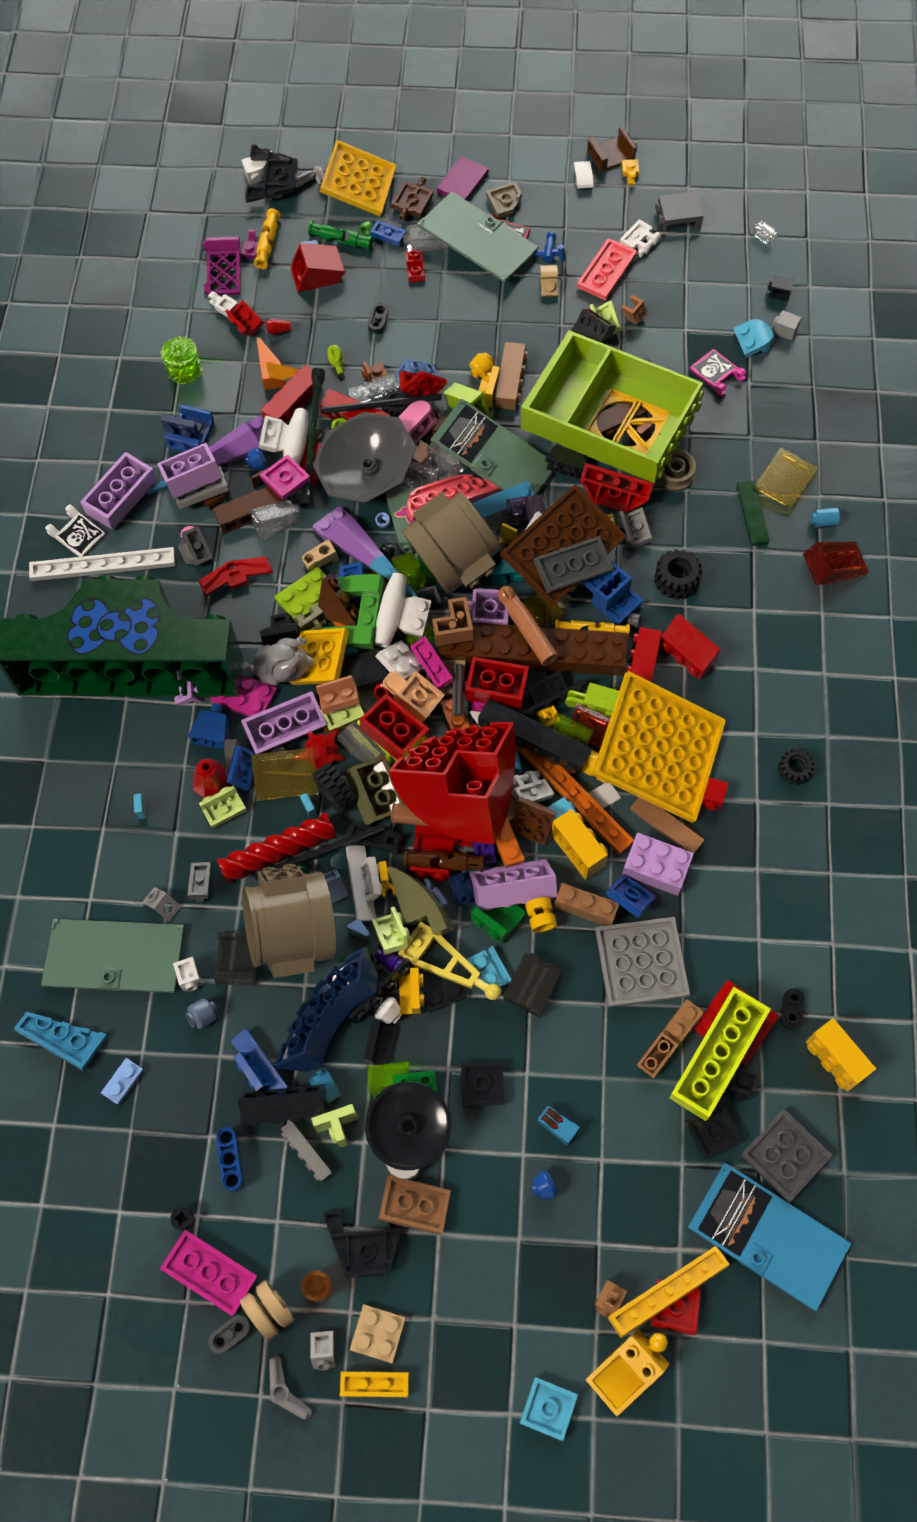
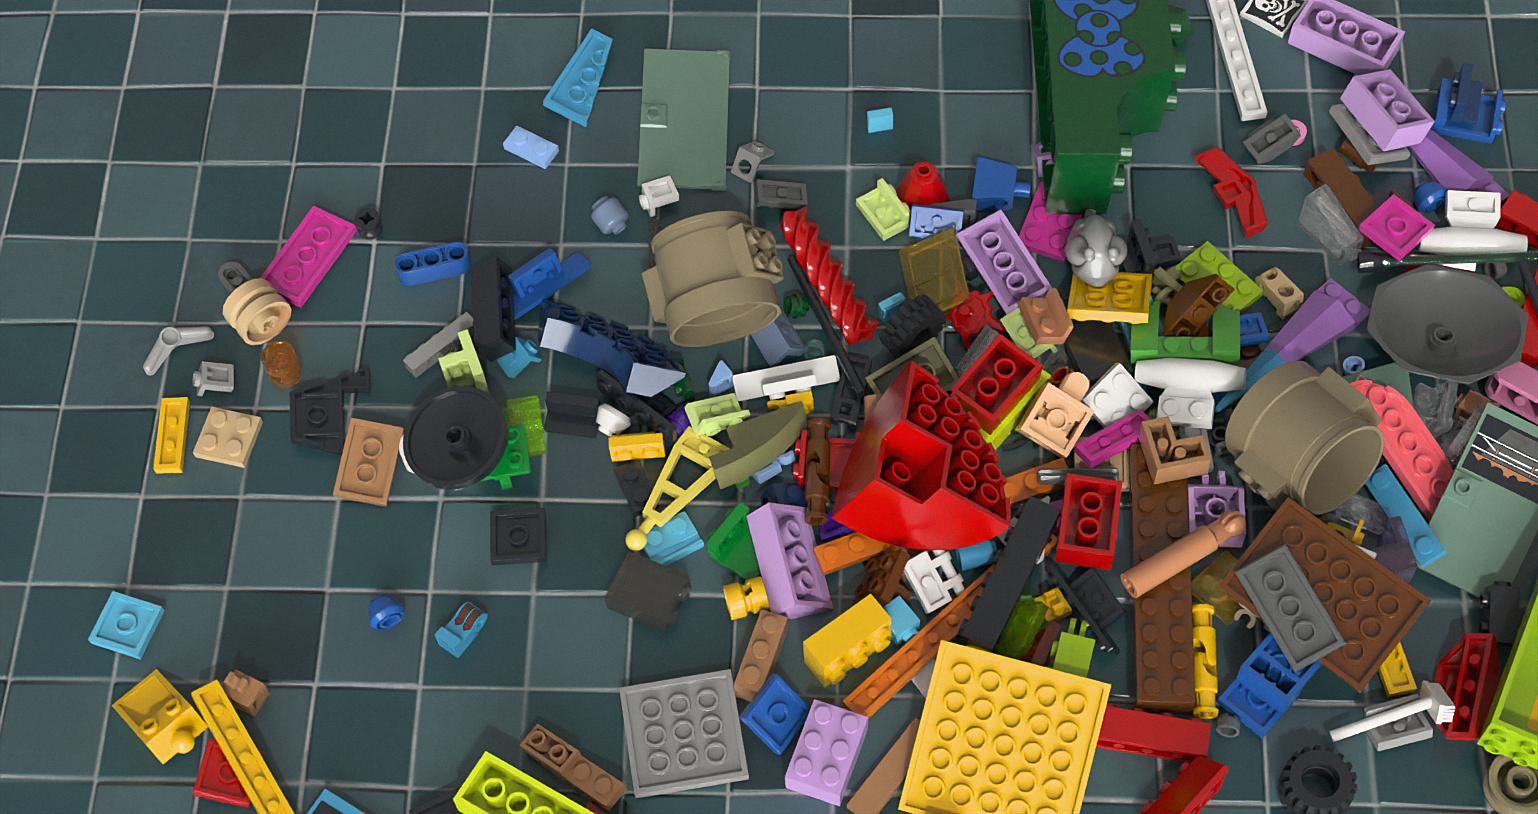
camera: 90 degrees right, 5 degrees down
none -> white piece [1329,681,1456,742]

